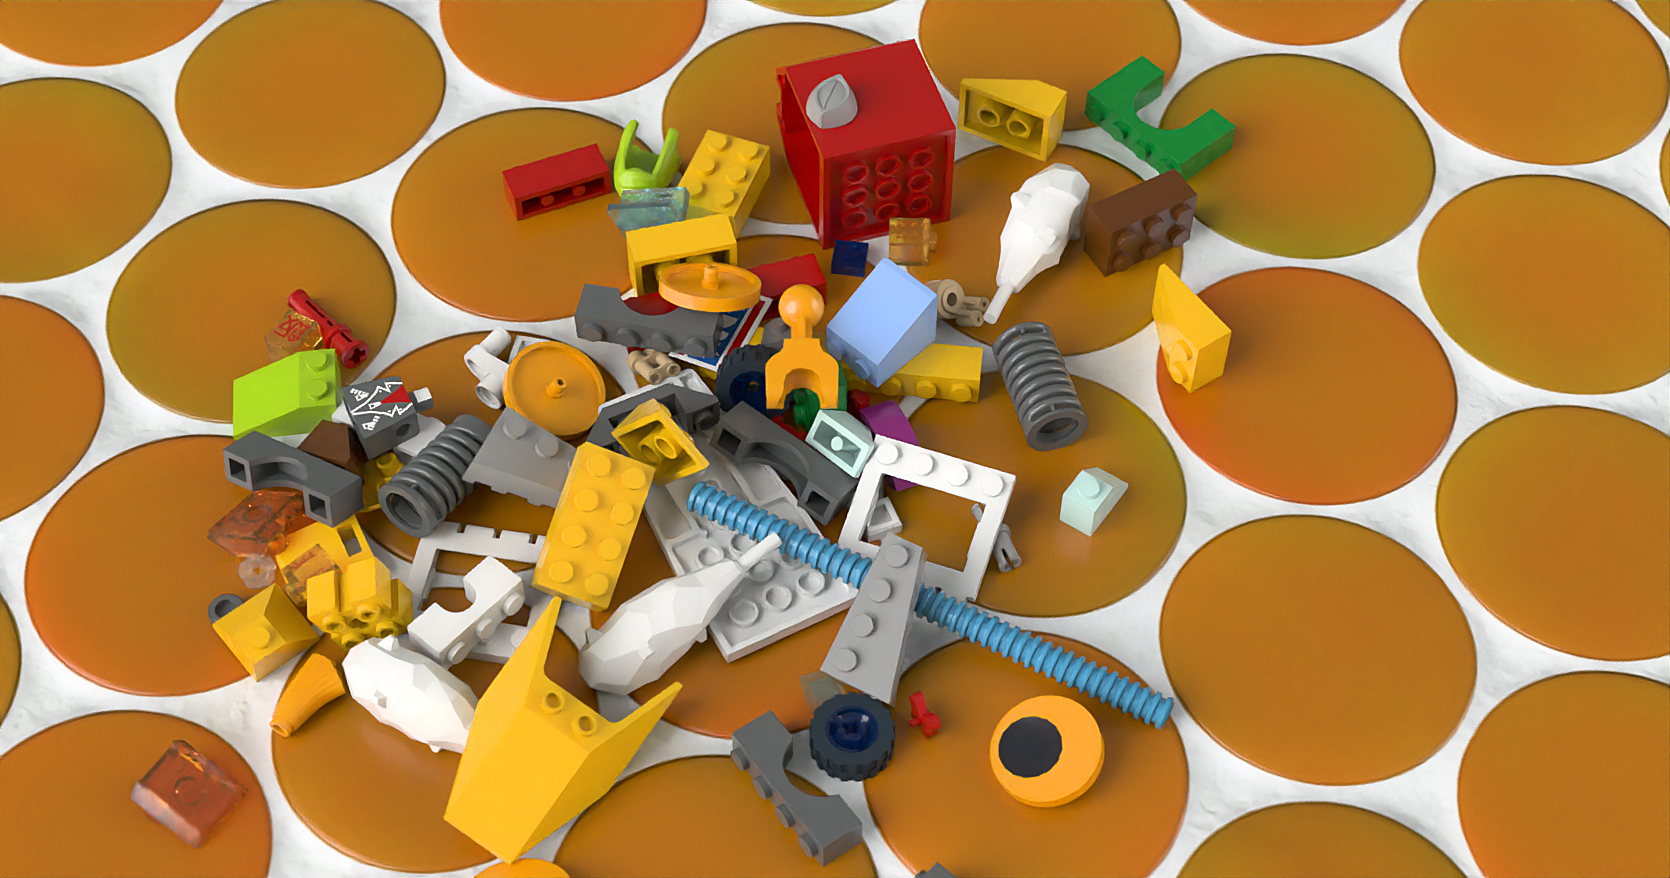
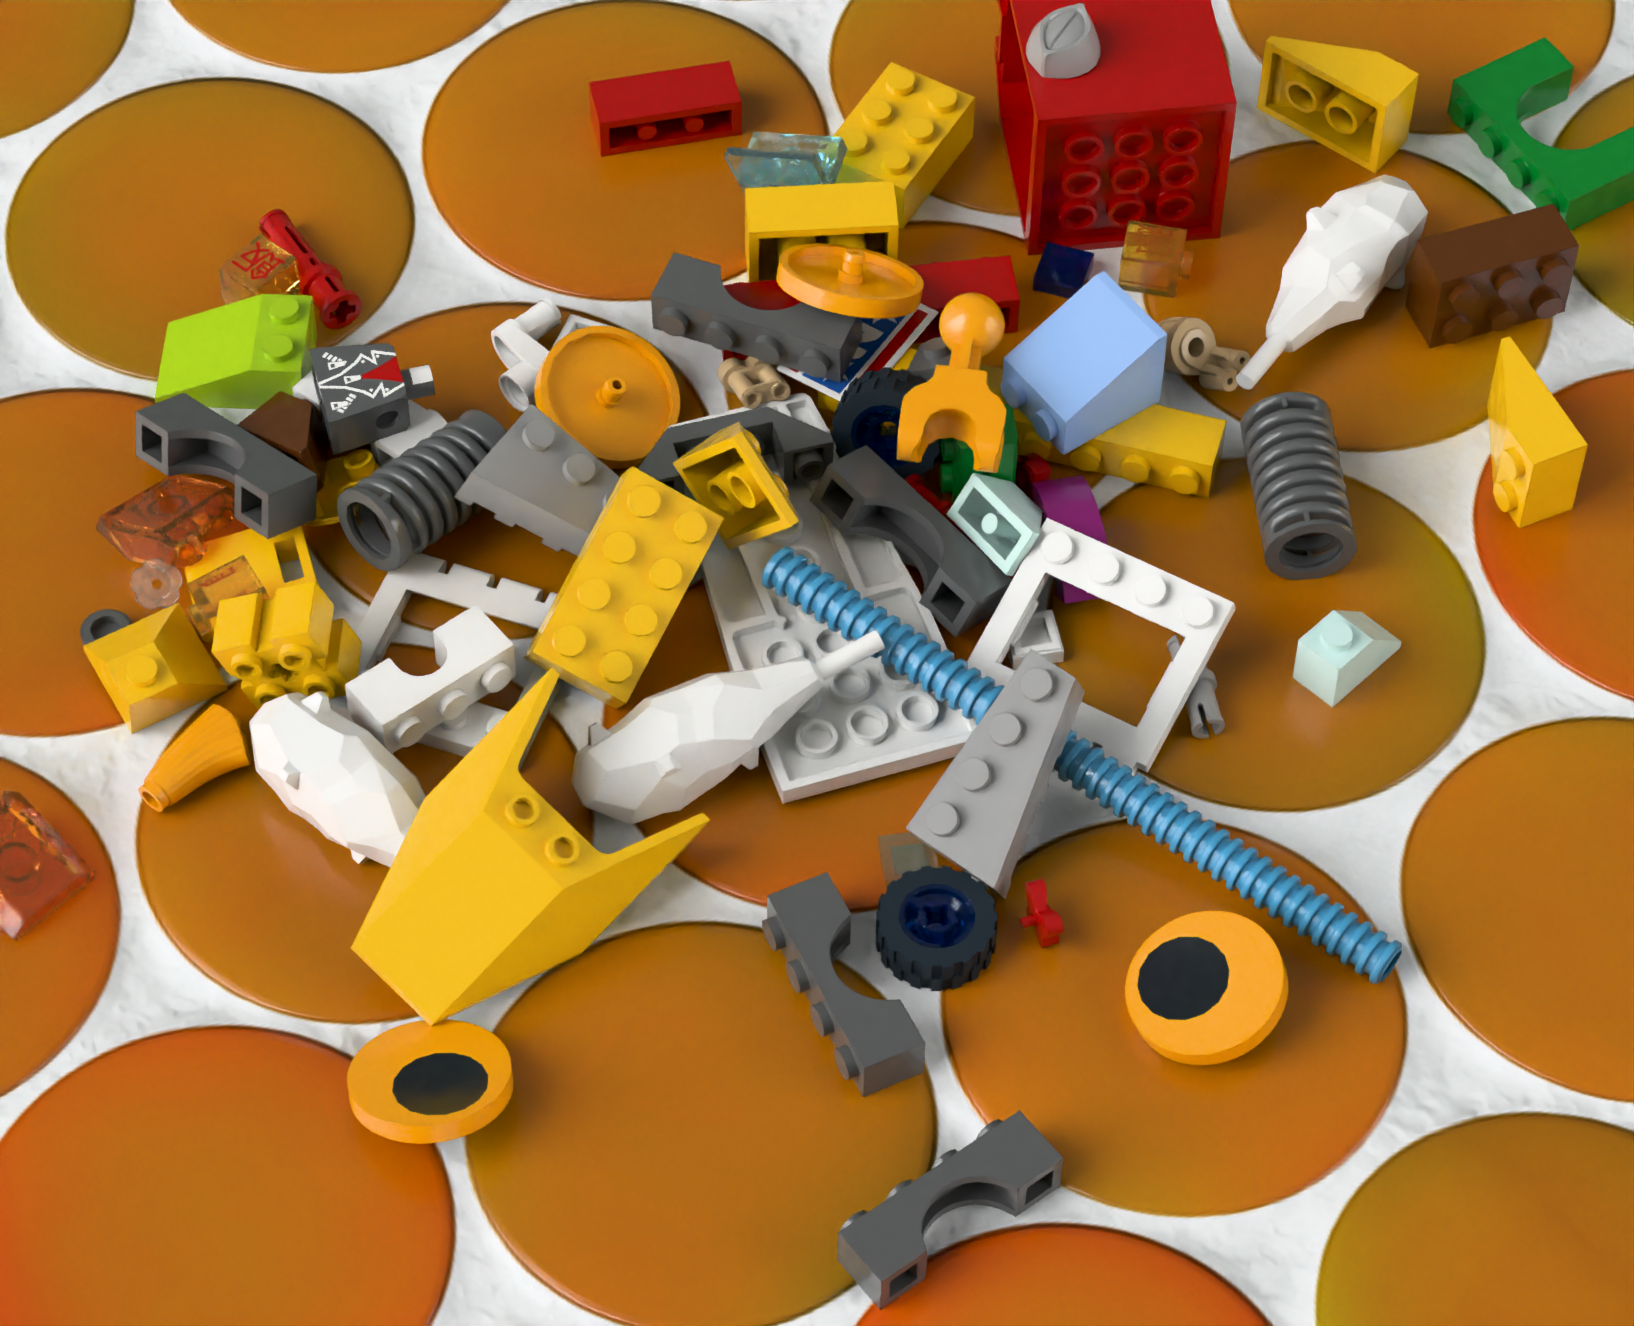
camera: 10 degrees right, 0 degrees up
lime hair [614,119,682,206] -> none

